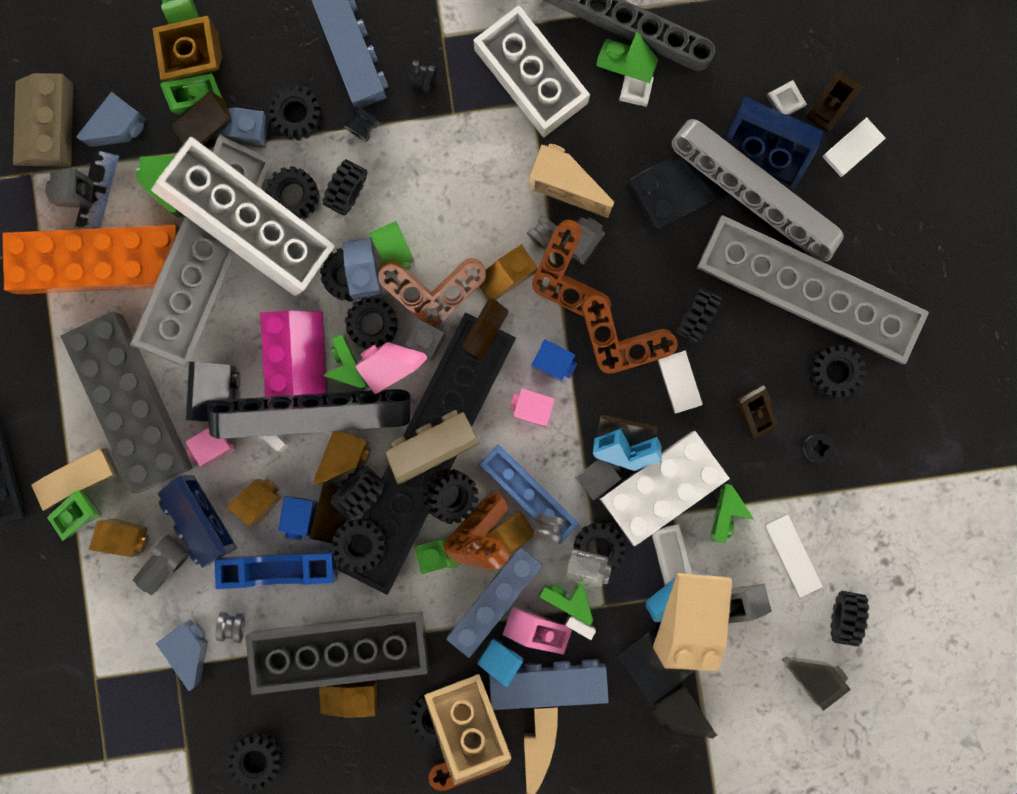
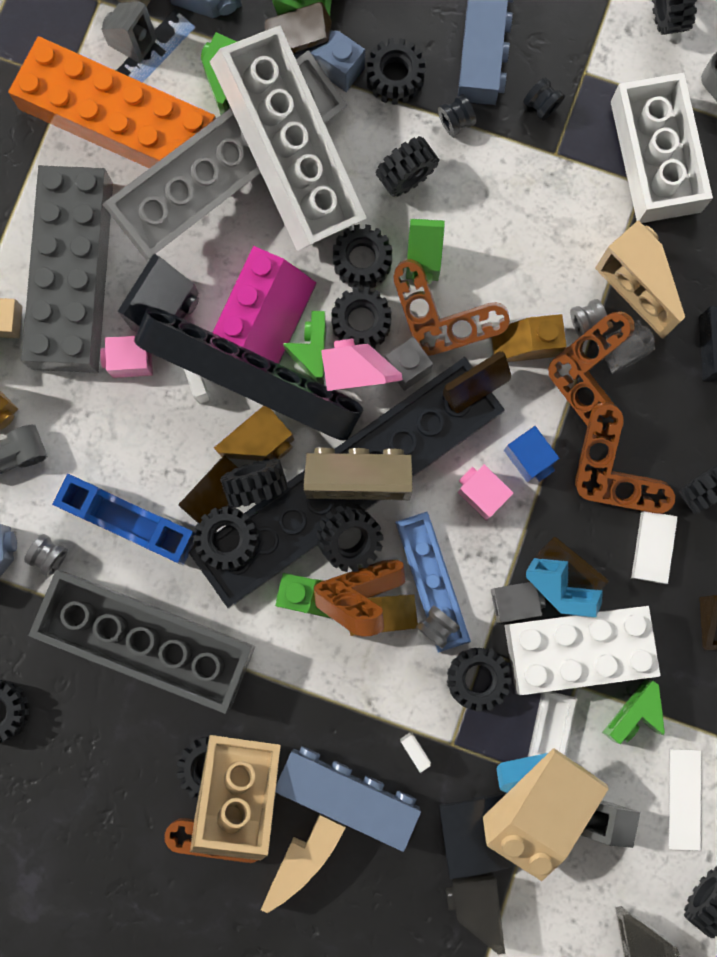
camera: 25 degrees right, 5 degrees down
dark blue slope [157,475,238,568] -> none
pearl gold slope [226,478,282,526] -> none
black tyre [265,166,319,219] -> none
blue brick [278,496,317,540] -> none
pearl gold slope [319,680,378,718] -> none
sand blue slope [343,237,382,299] -> none
sand blue brick [446,546,542,658] -> none
dark azure slope [478,635,523,687] -> none
bright pink slope [503,607,572,655] -> none
bright green slope [539,579,593,626] -> none
clear brick [564,549,611,589] -> none

